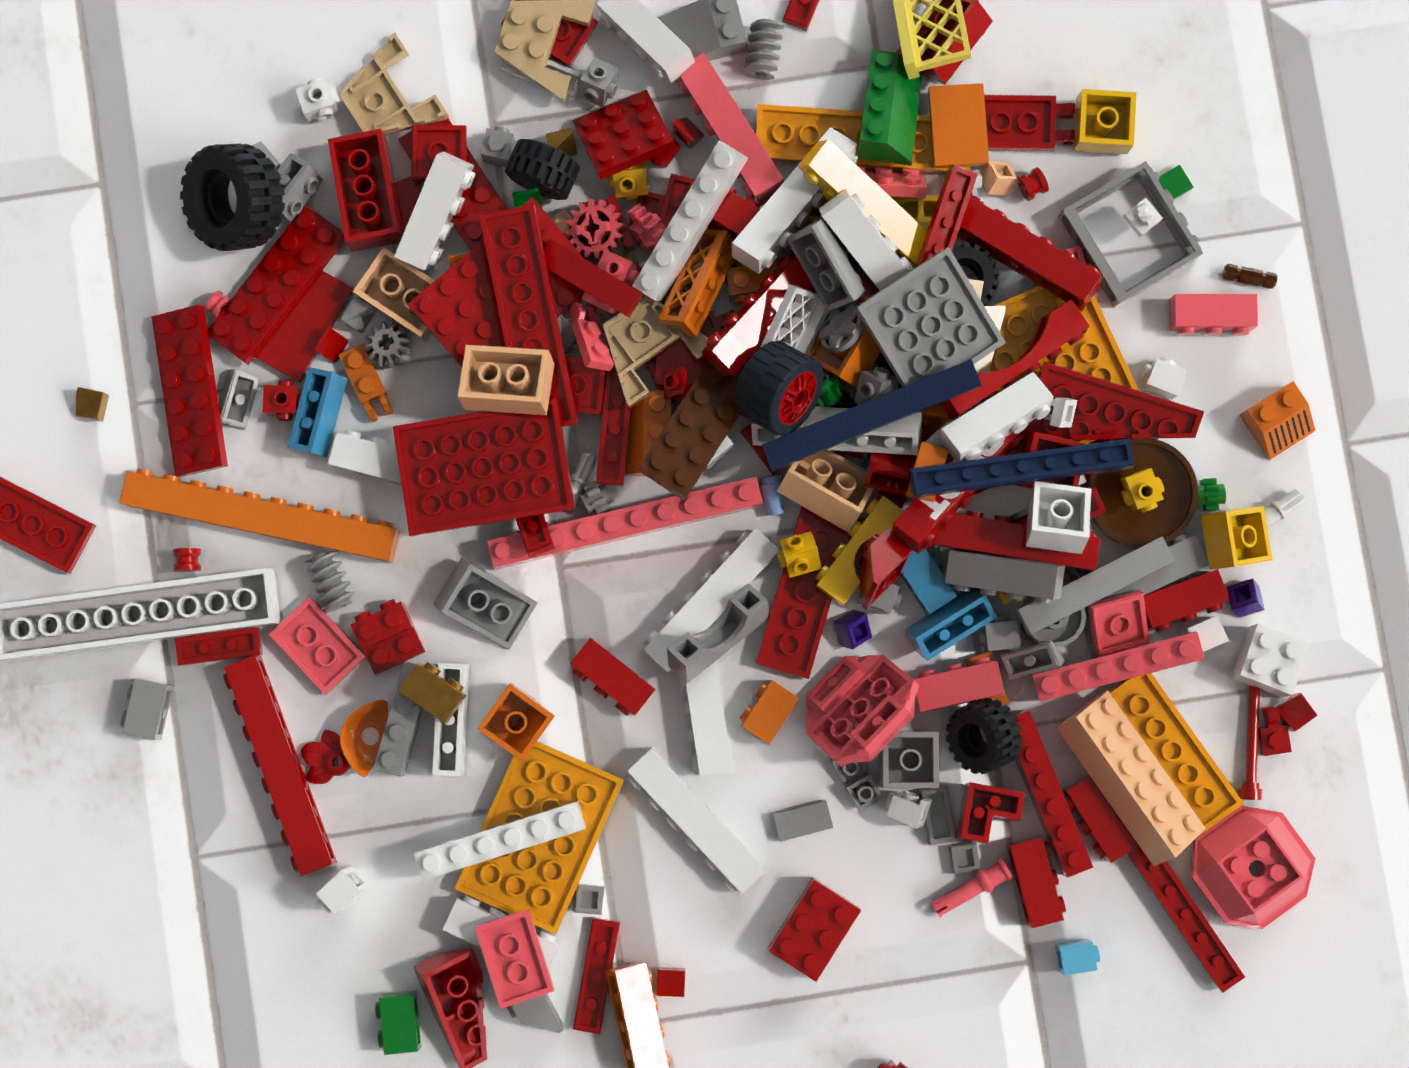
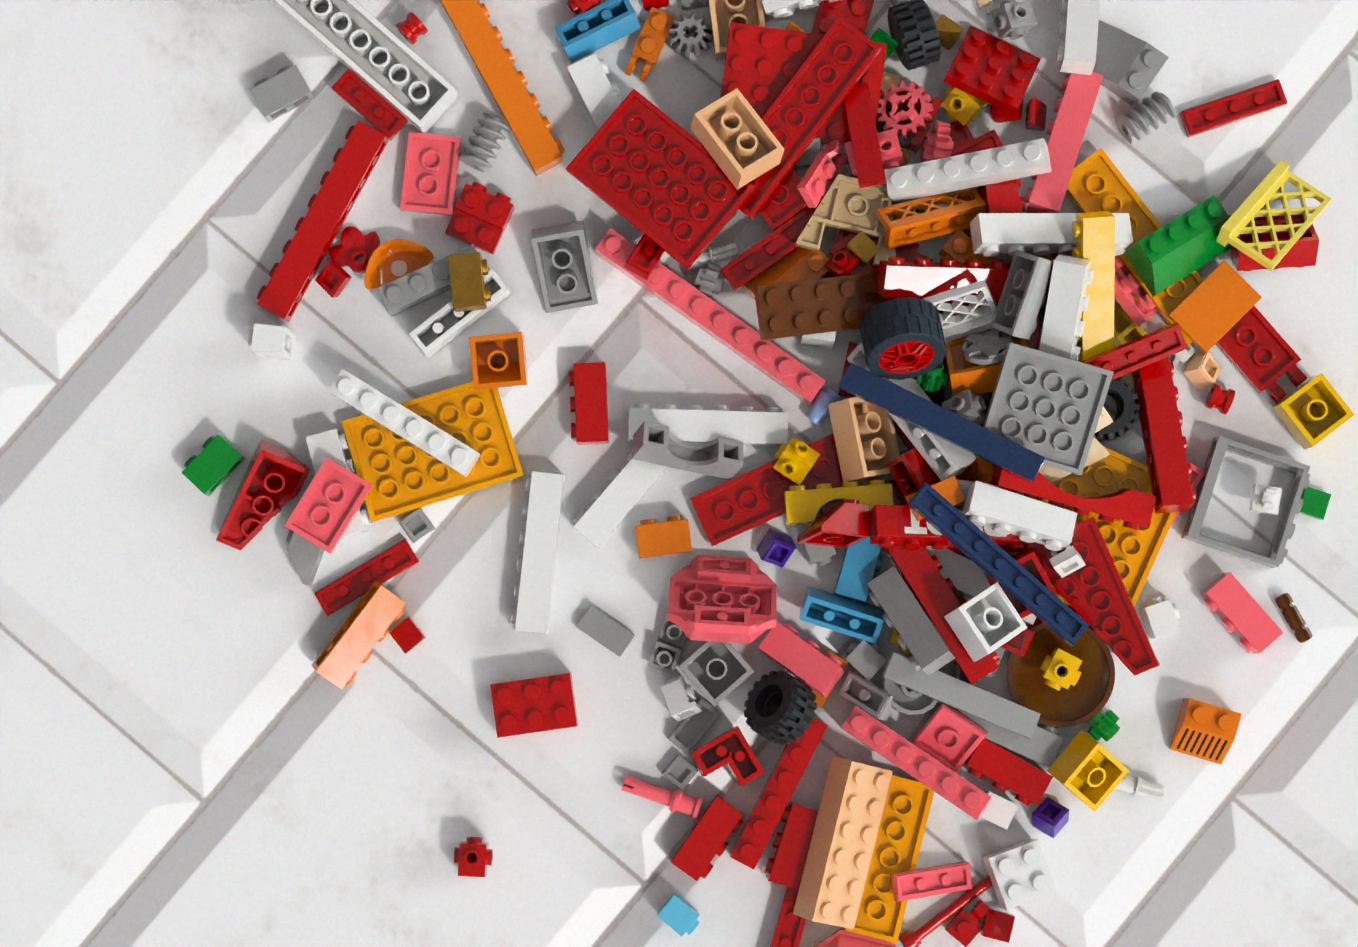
camera: 50 degrees right, 0 degrees up
none -> red plate [315,260,352,298]
none -> pearl gold slope [846,231,879,266]
none -> coral tile [891,861,972,902]

